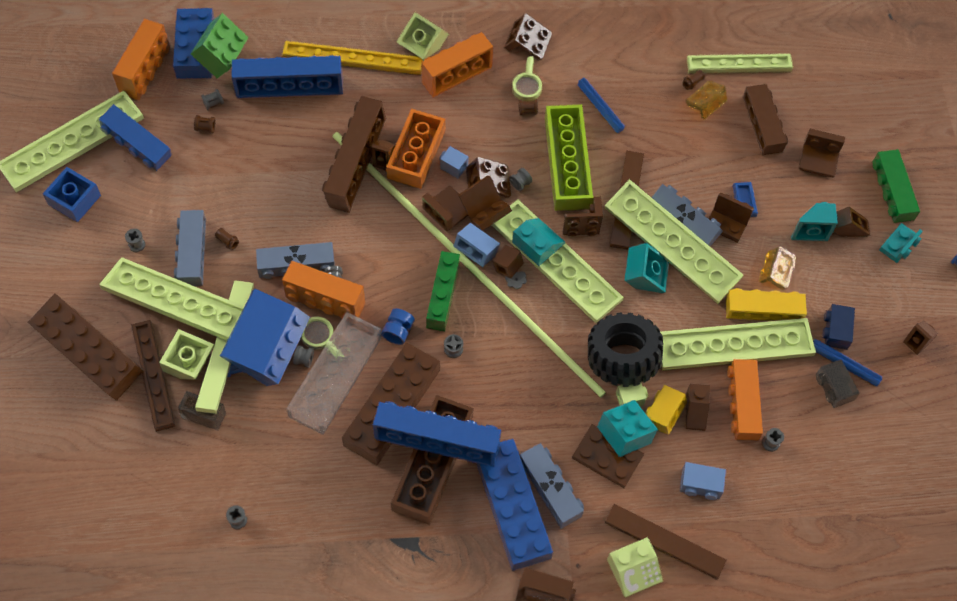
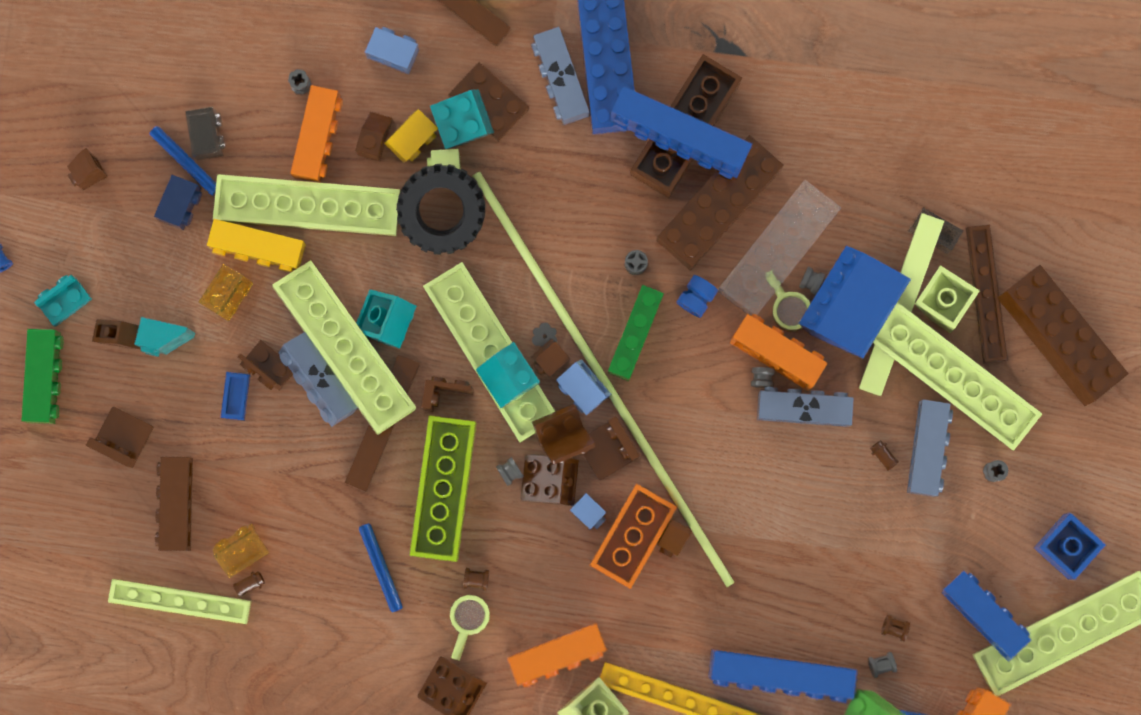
camera: 165 degrees left, 20 degrees up
dark grey bush [226,505,247,529] -> none
reddish brown brick [322,96,386,213] -> none

